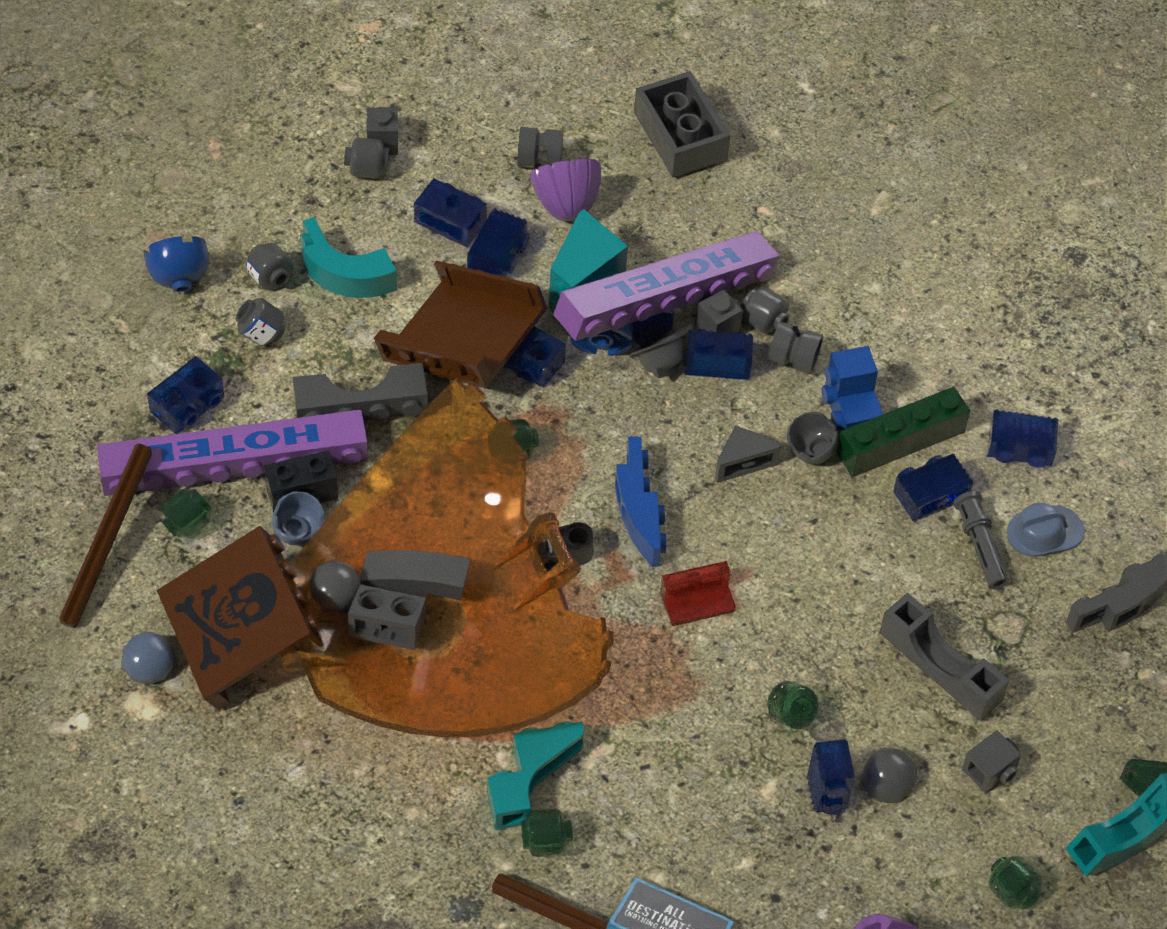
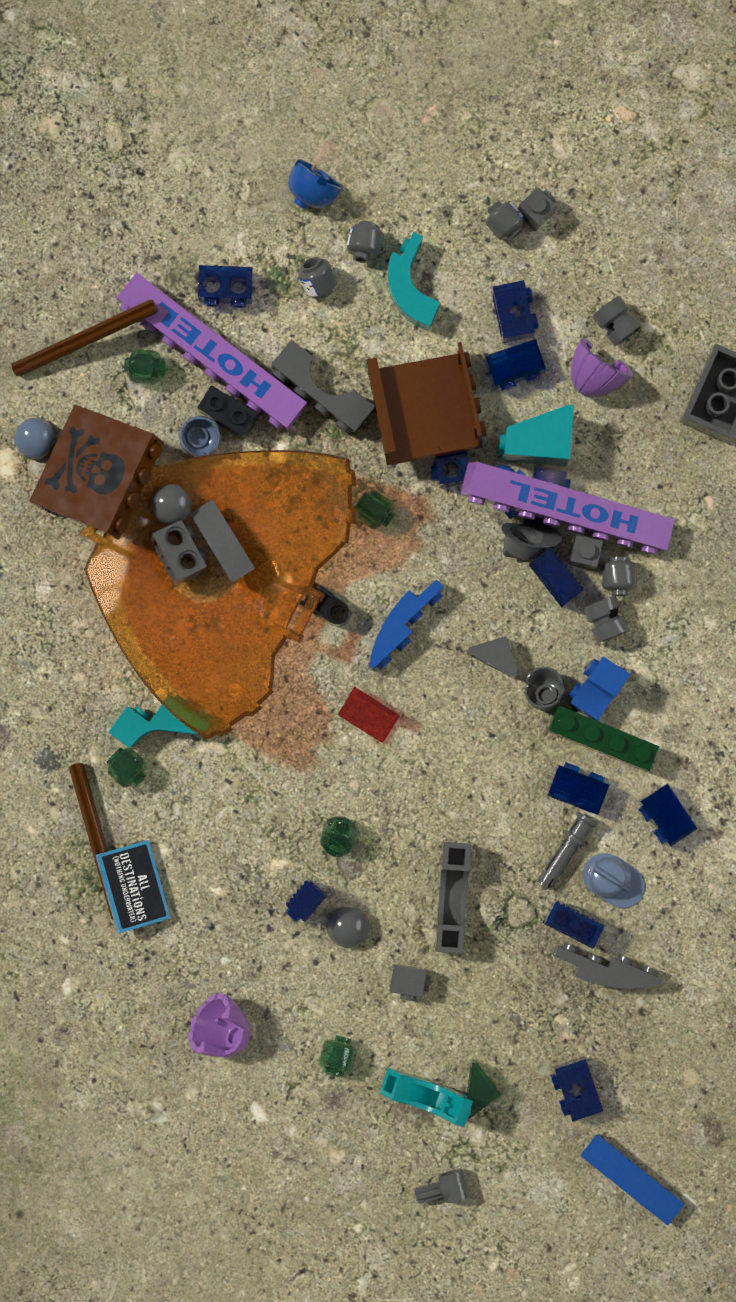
camera: 50 degrees right, 30 degrees up
none -> clear blue brick [542,900,604,949]

